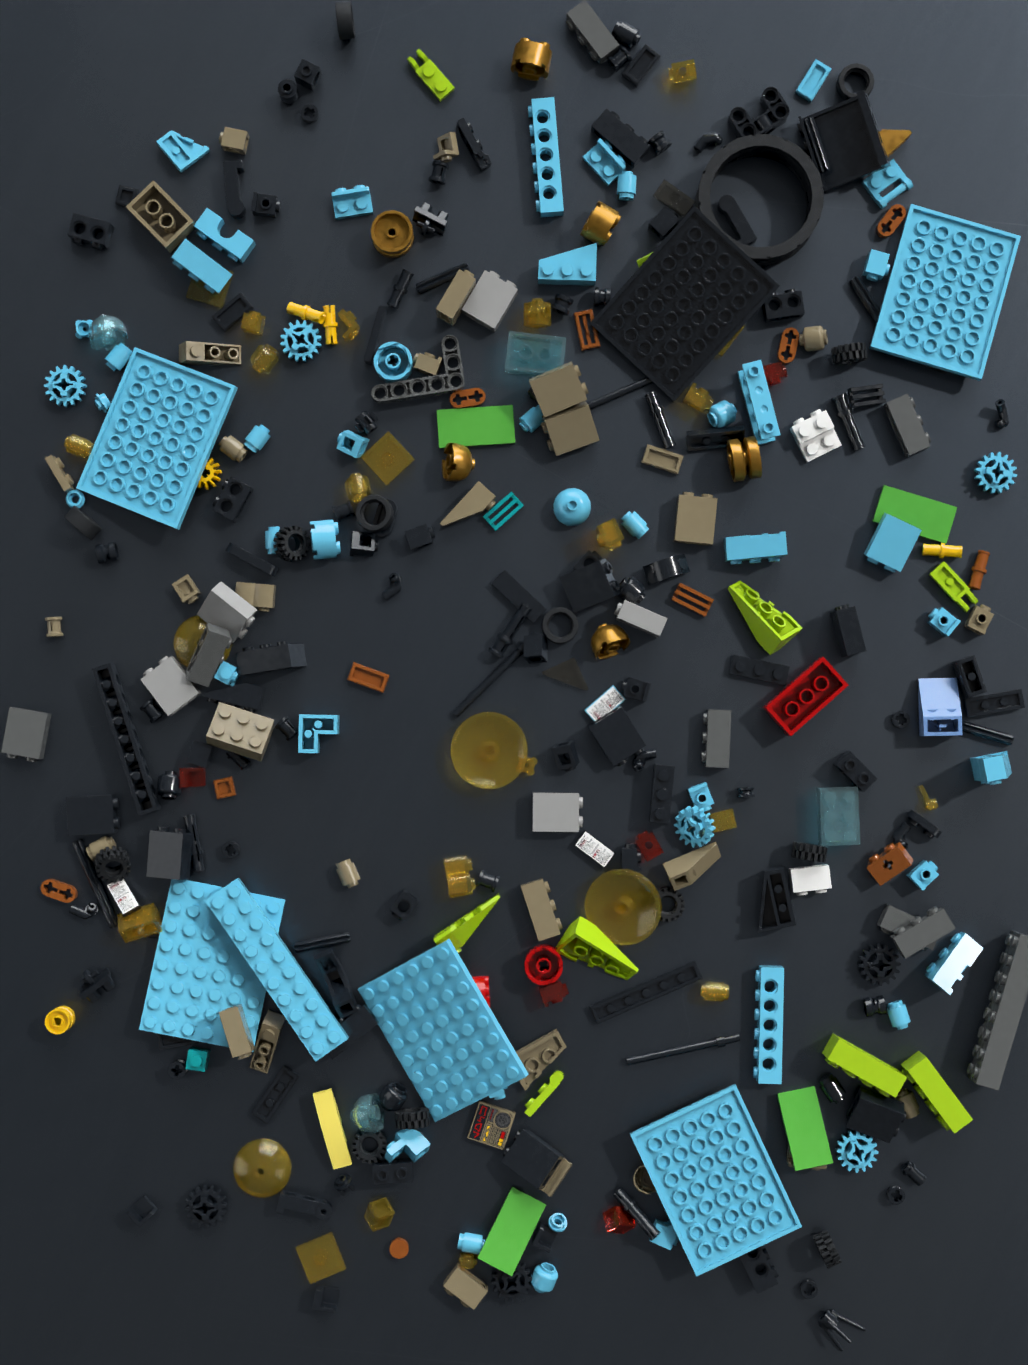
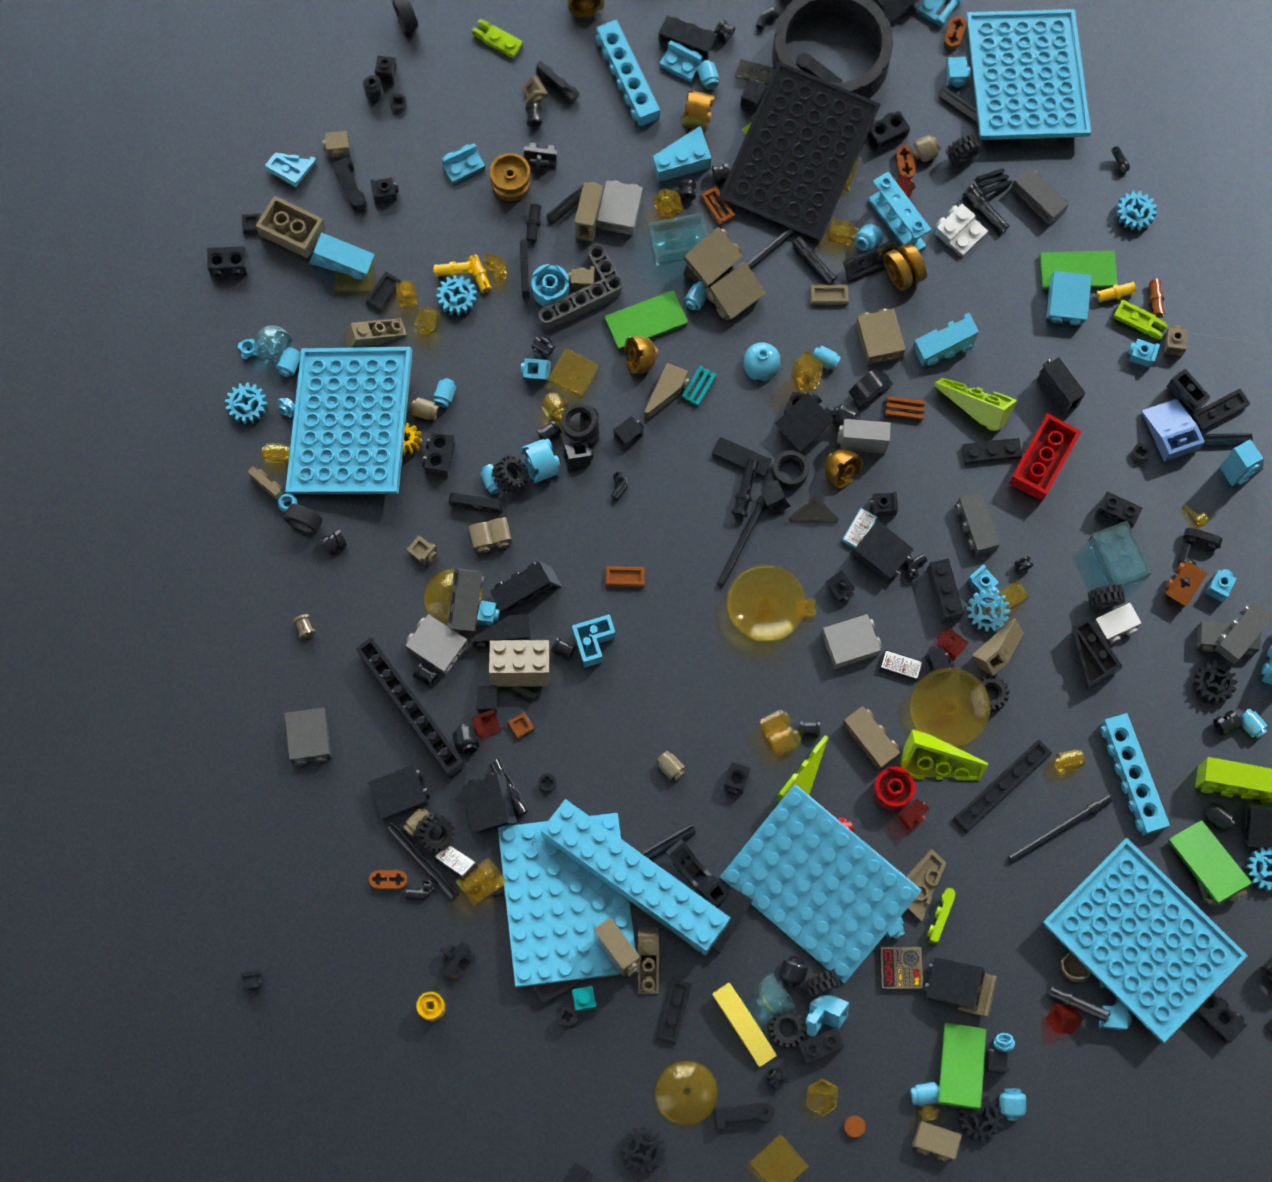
camera: 20 degrees left, 15 degrees down
medium azure arch [194,208,256,263] -> none
light grey brick [197,582,257,643] -> none
dark orange beam [450,388,486,409] -> none

